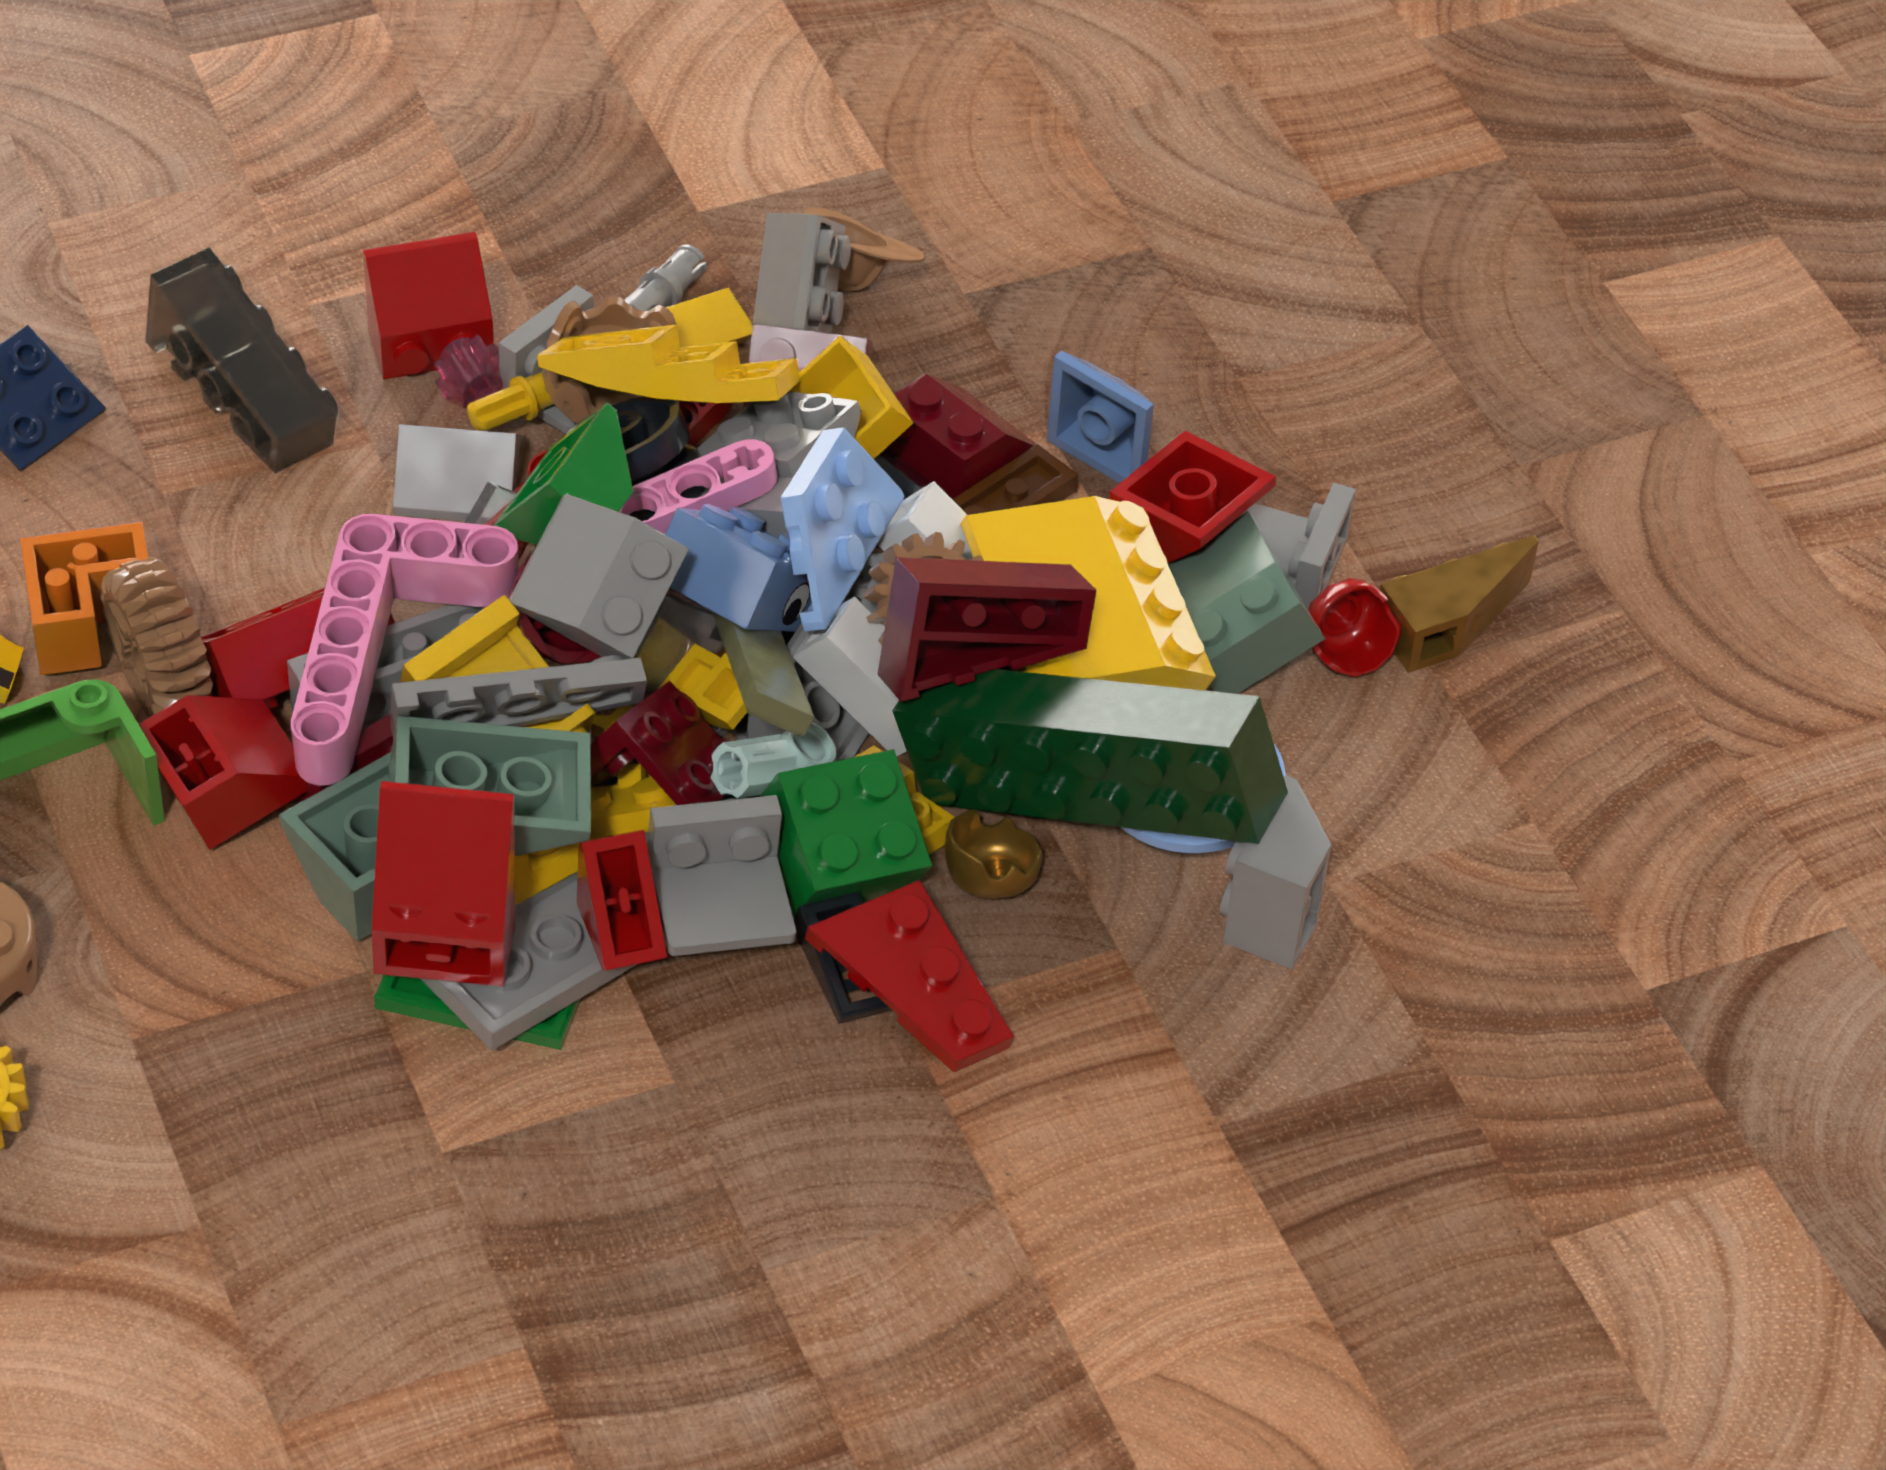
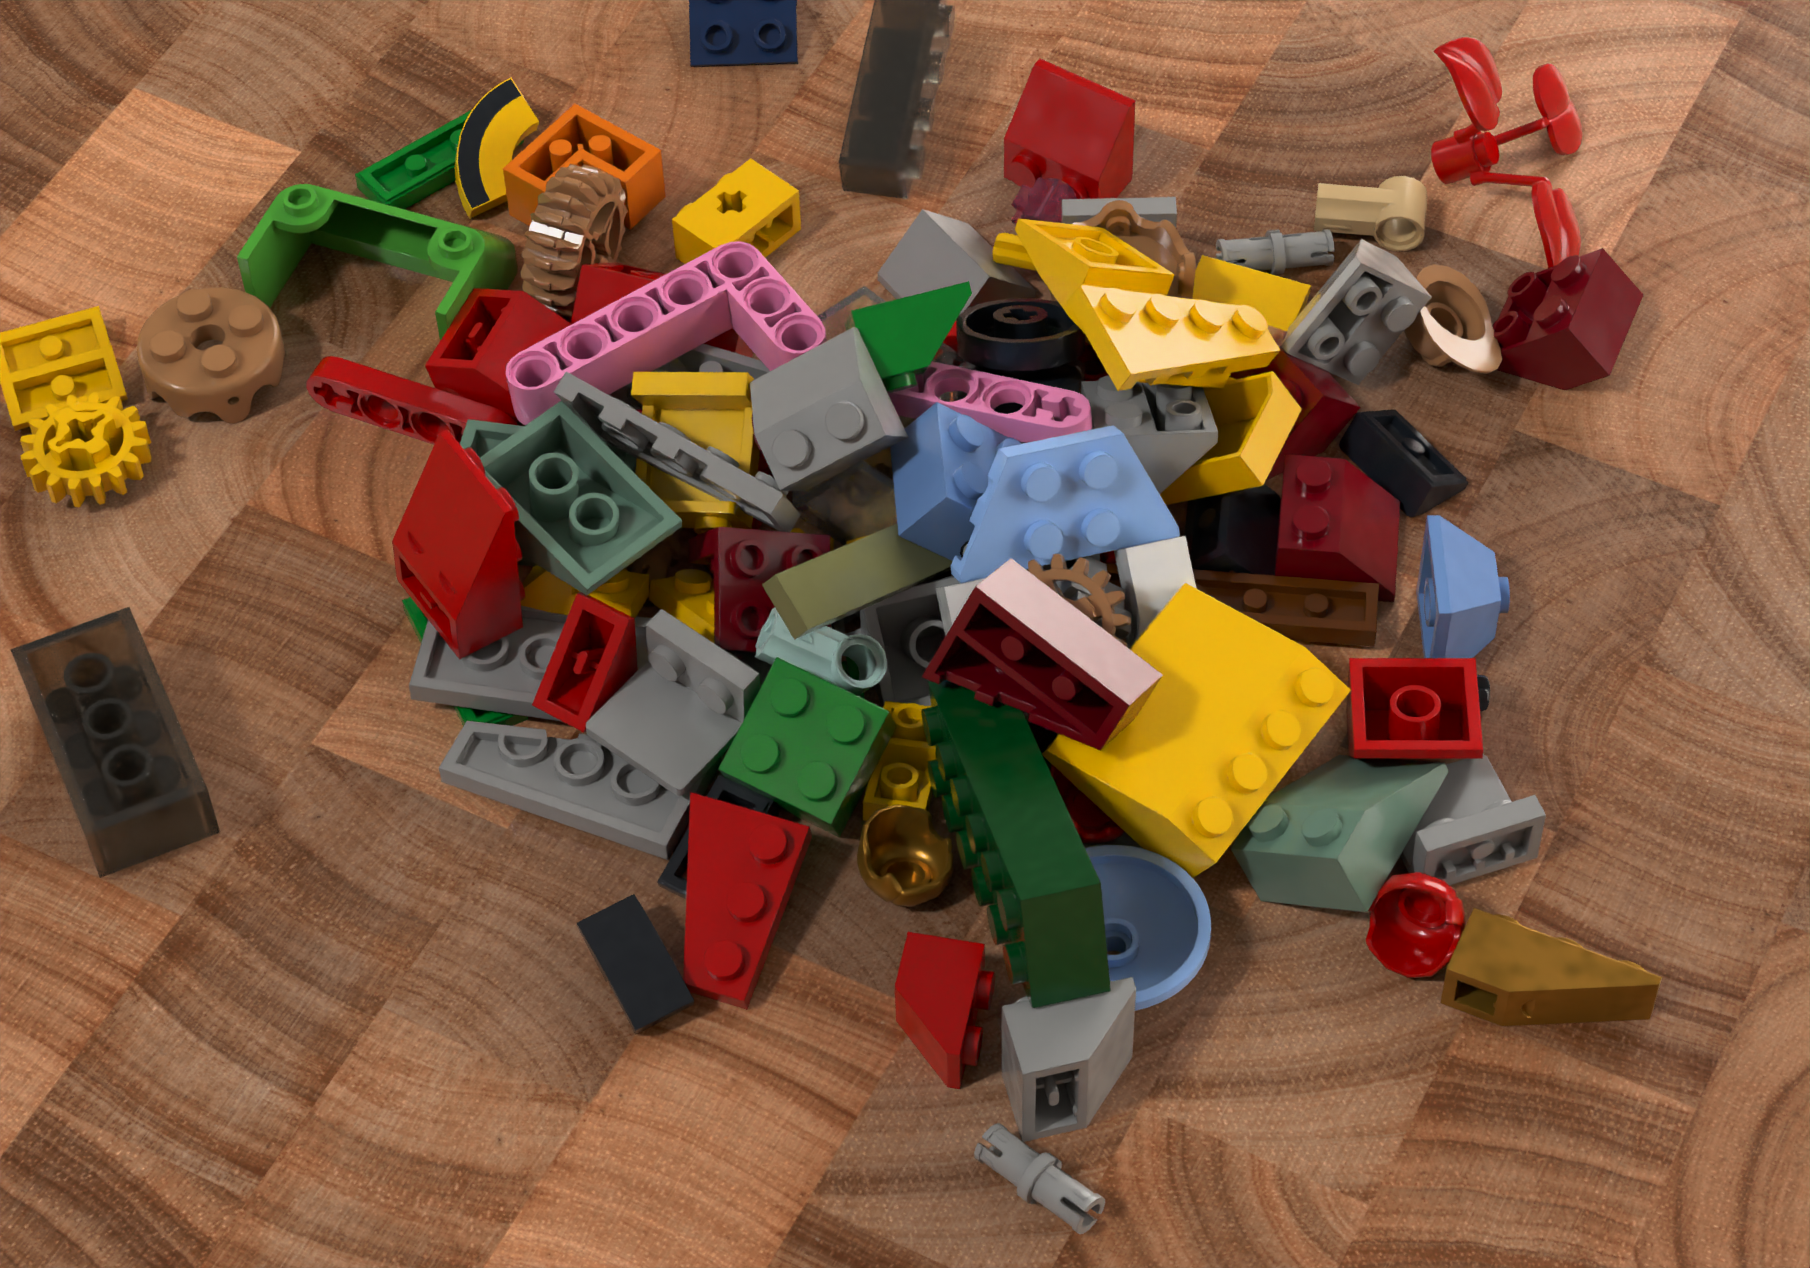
camera: 55 degrees right, 5 degrees up
none -> clear smoke brick [10,607,220,878]
none -> red beam [306,356,518,445]
none -> light grey wing [439,721,720,860]
none -> black slope [576,894,694,1035]
none -> yellow brick [672,158,801,264]
none -> red slope [895,932,996,1089]
none -> light grey pin [974,1123,1105,1234]
none -> yellow wing [1067,285,1280,391]
none -> tan piece [1314,176,1427,252]
none -> black slope [1339,409,1469,517]
none -> red plant [1431,37,1582,268]
none -> dark red slope [1492,248,1643,390]

